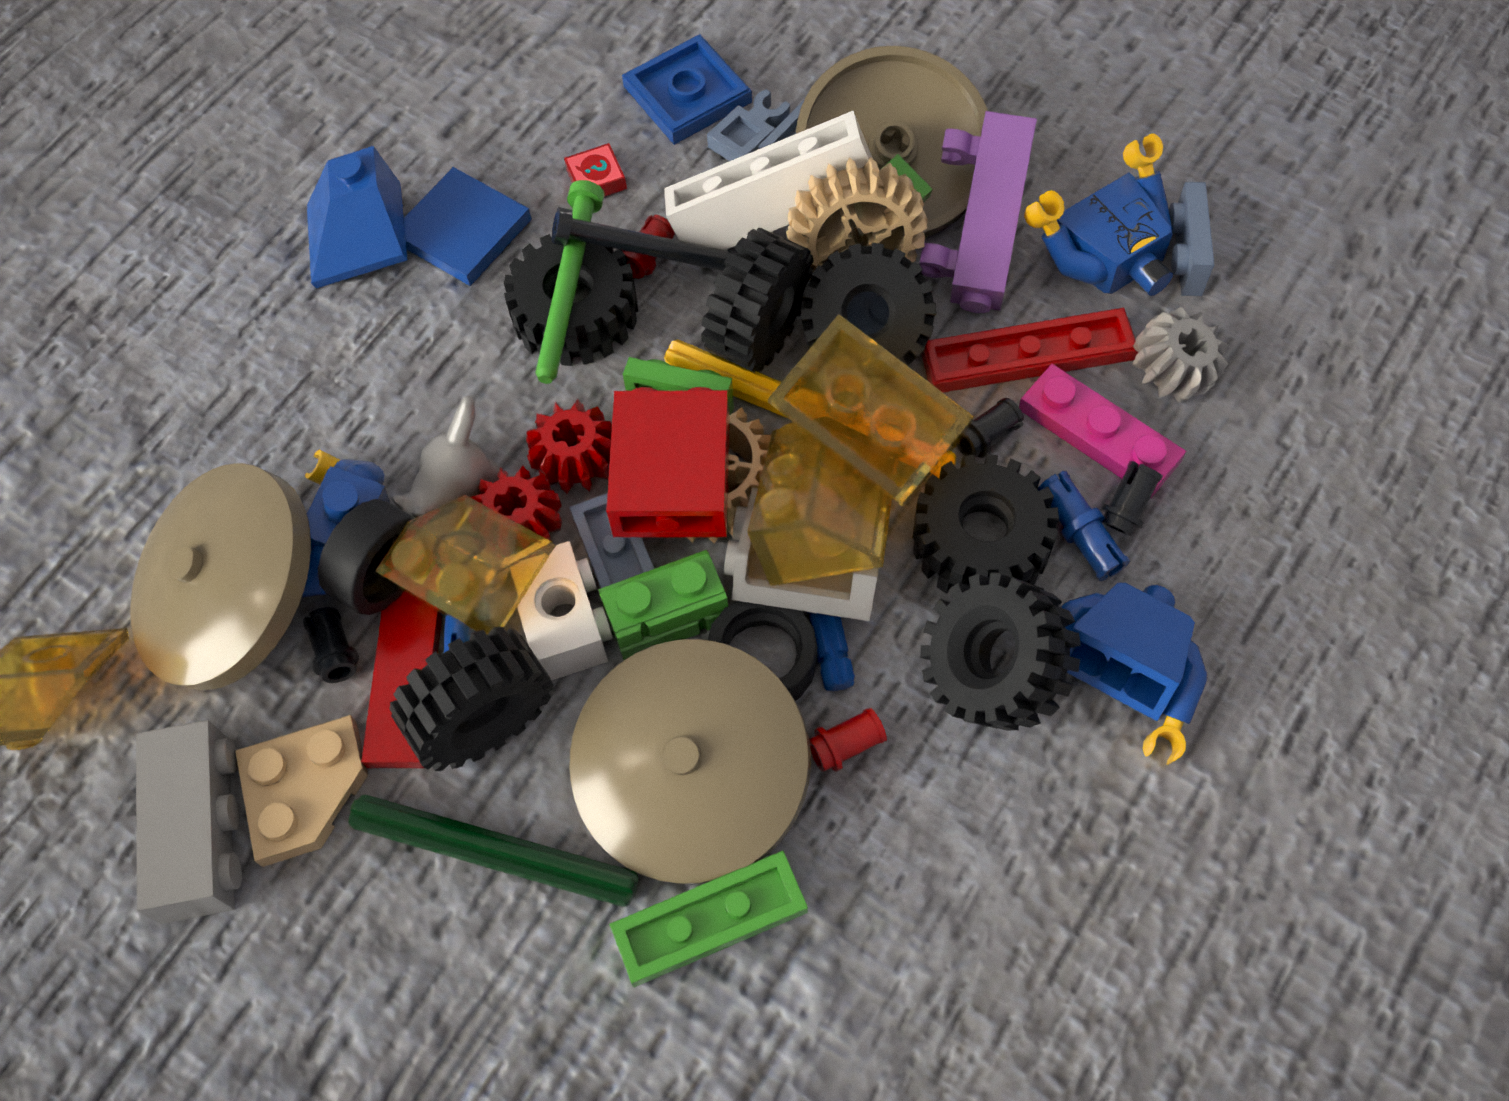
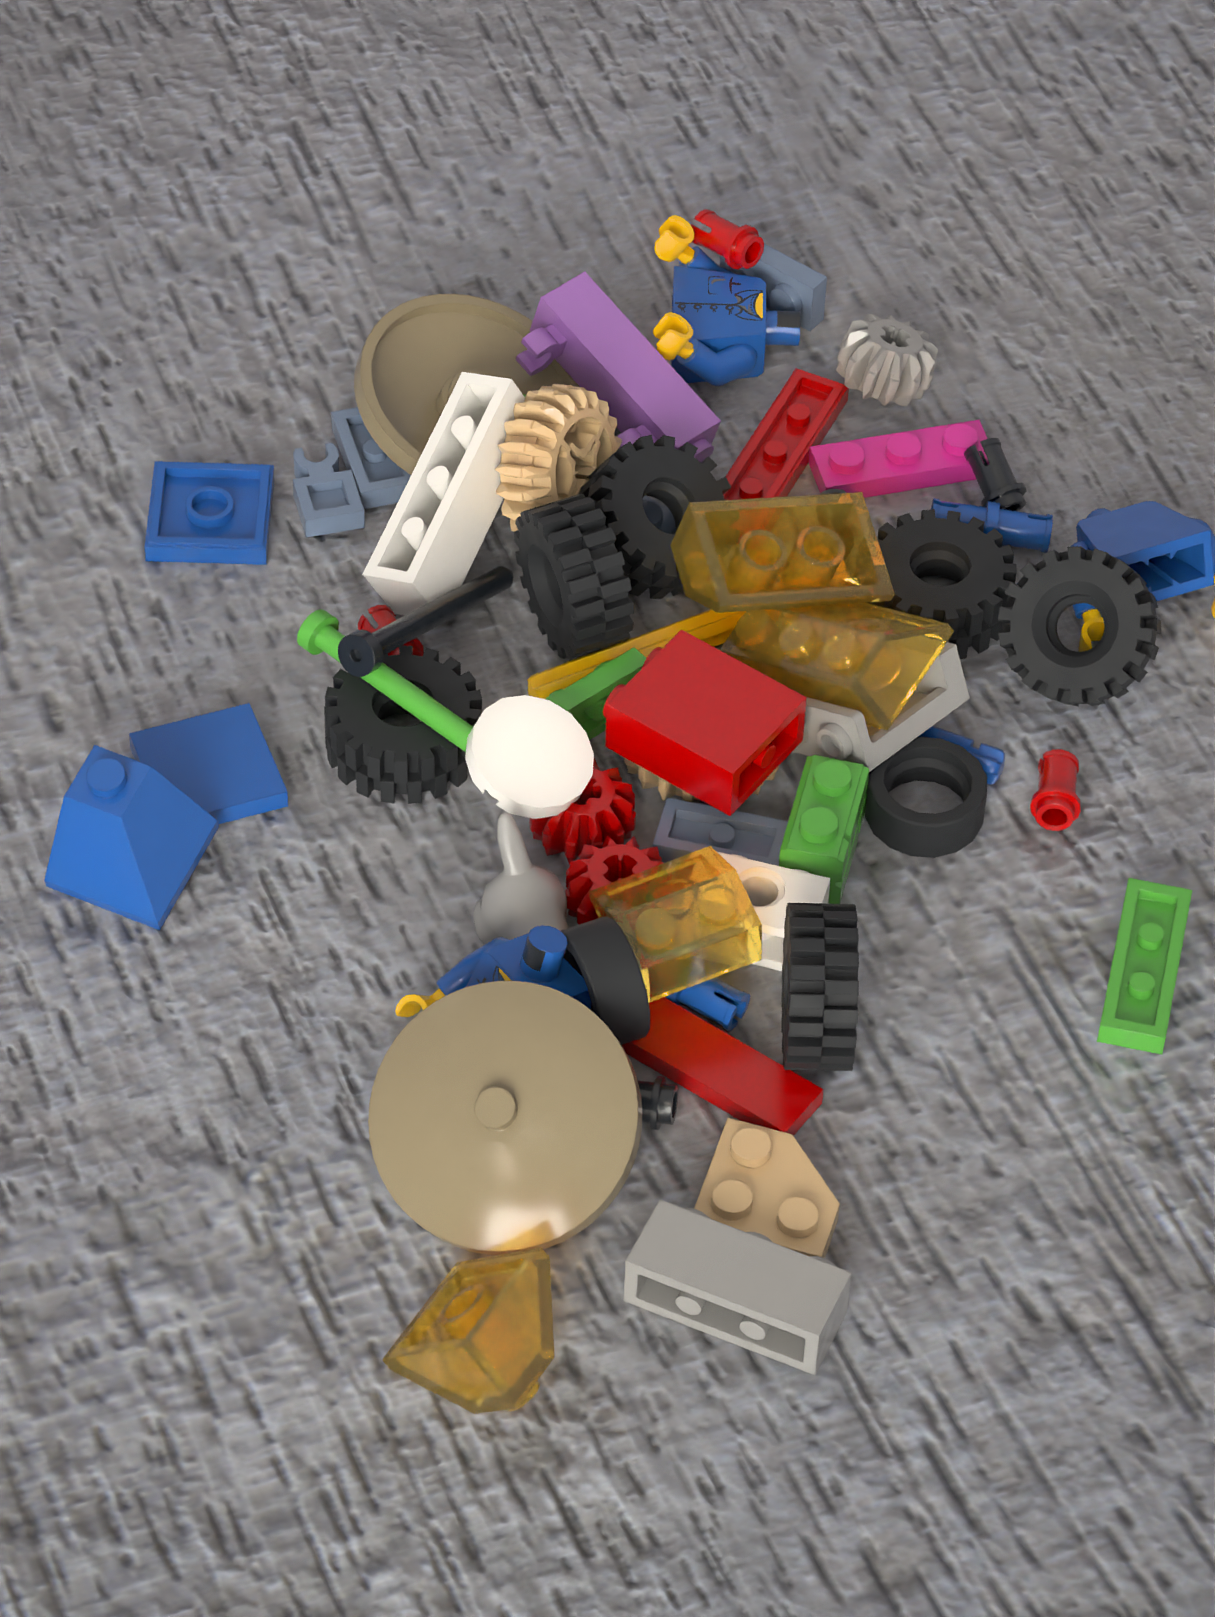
camera: 60 degrees left, 15 degrees down
dark green axle [348,795,638,907] -> none
tile [564,143,627,197] -> none
dark tan dish [569,639,811,884] -> none
none -> white tile [465,695,594,819]
none -> red pin [691,209,764,270]

